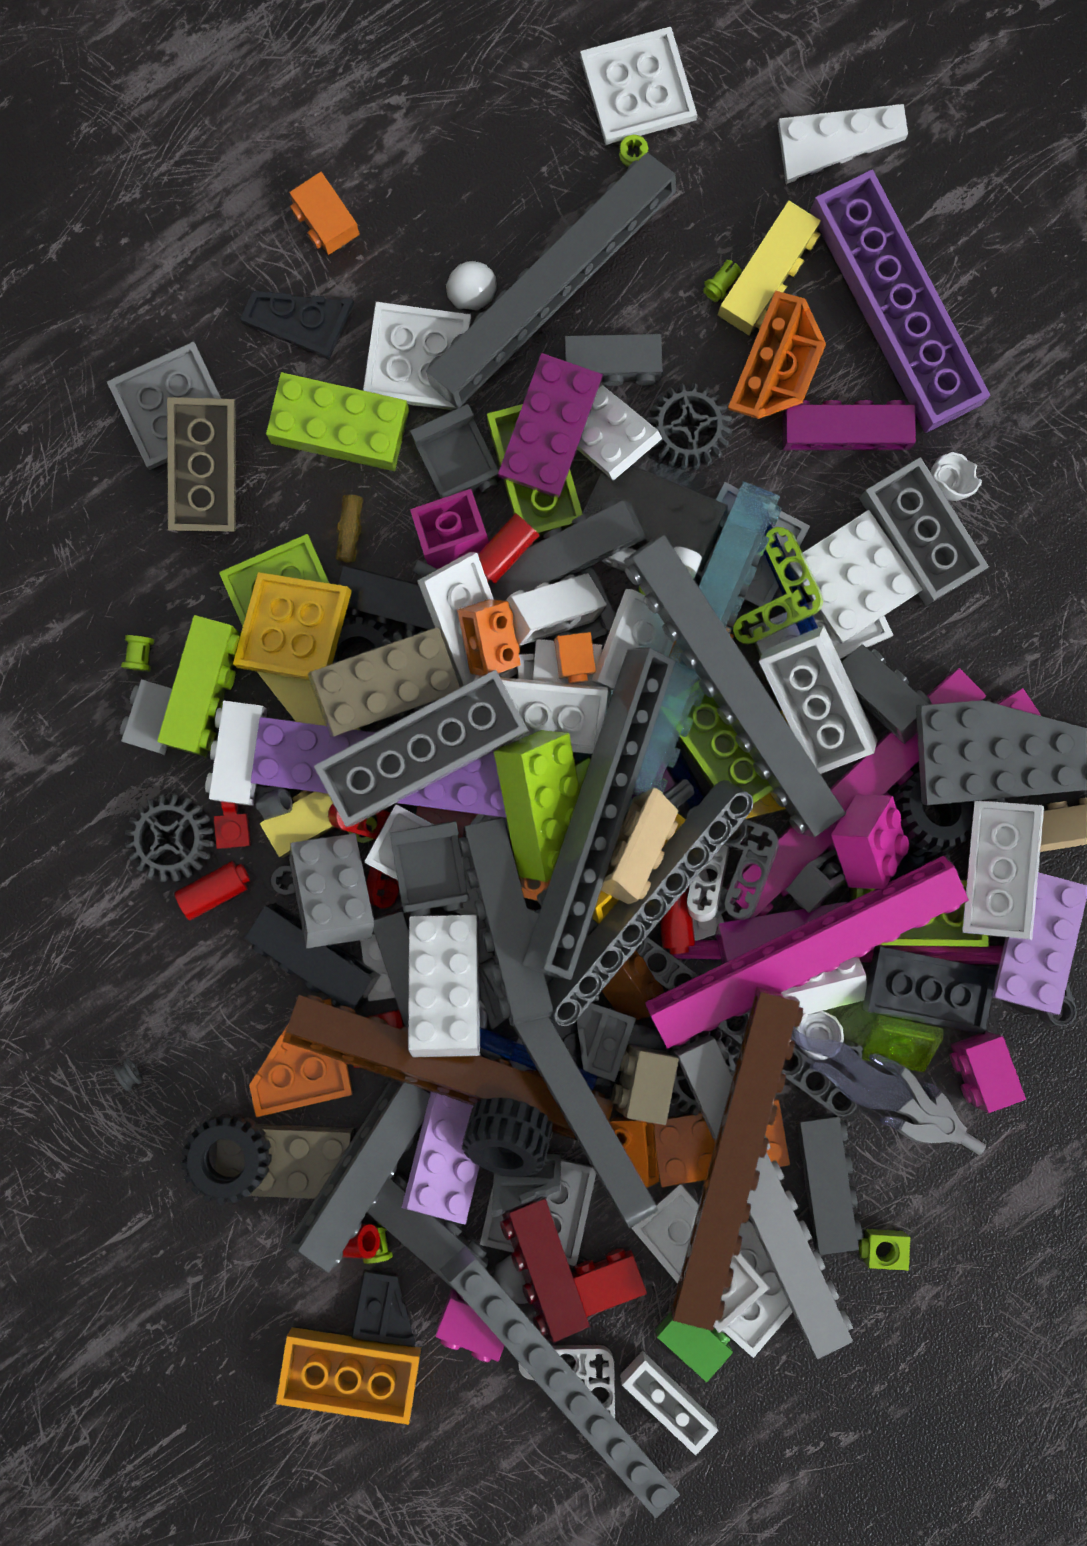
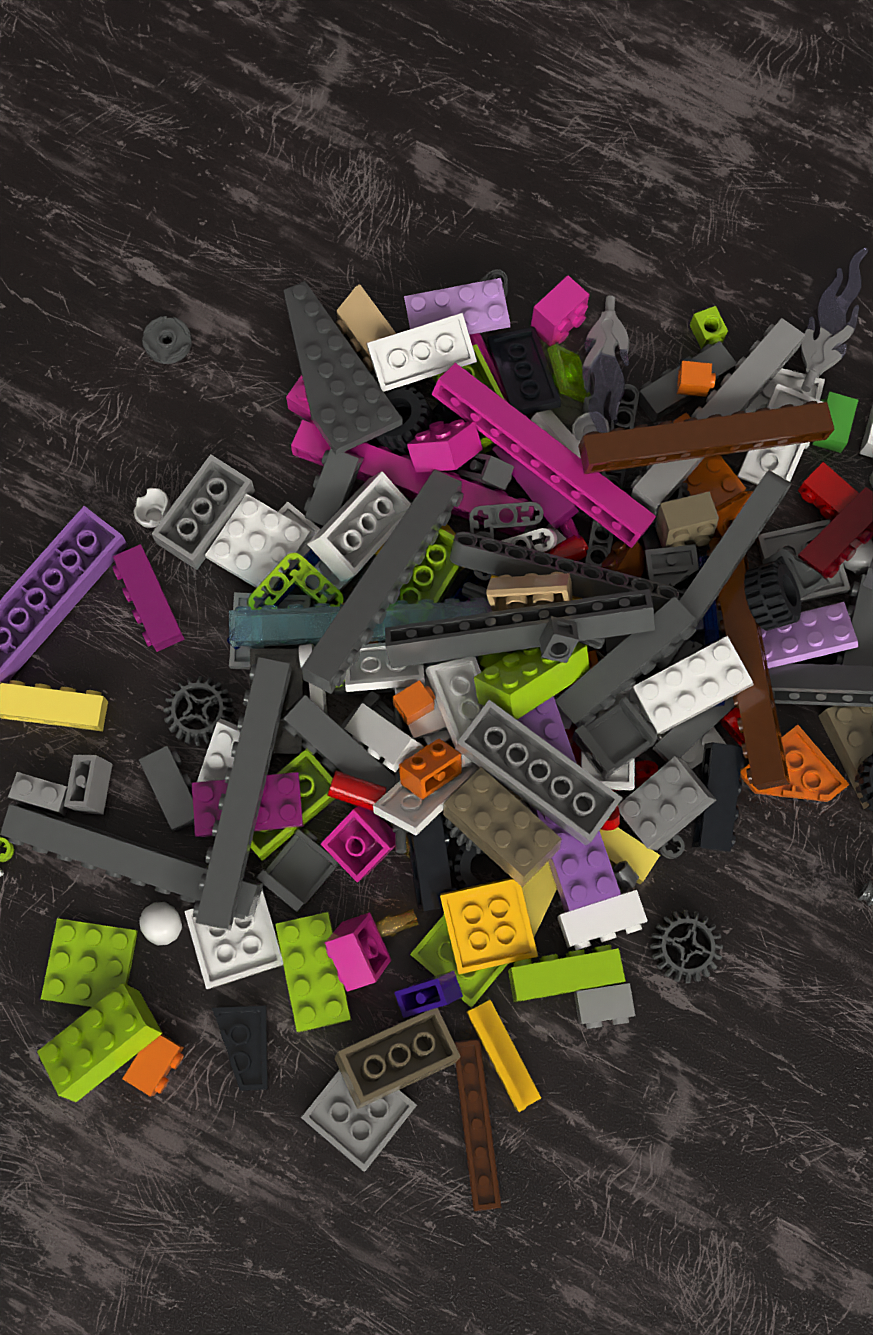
camera: 110 degrees left, 10 degrees down
lime bush [121,635,154,672] -> none
red brick [174,861,250,921] -> none
red plate [214,802,251,849] -> none
lime pin [703,260,742,302] -> none
orange wedge [728,290,826,419] -> none
none -> light grey brick [8,772,68,816]
none -> lime brick [37,983,162,1102]
none -> lime plate [41,918,138,1007]
none -> light grey brick [64,755,112,814]
none -> dark grey brick [193,657,292,931]
none -> dark pink brick [325,912,391,992]
none -> dark purple brick [394,970,463,1018]
none -> reddish brown tile [454,1038,501,1212]
none -> yellow fence [466,1000,541,1112]
none -> dark grey brick [539,616,579,663]
none -> orange brick [677,361,716,397]
none -> piece [801,248,868,392]

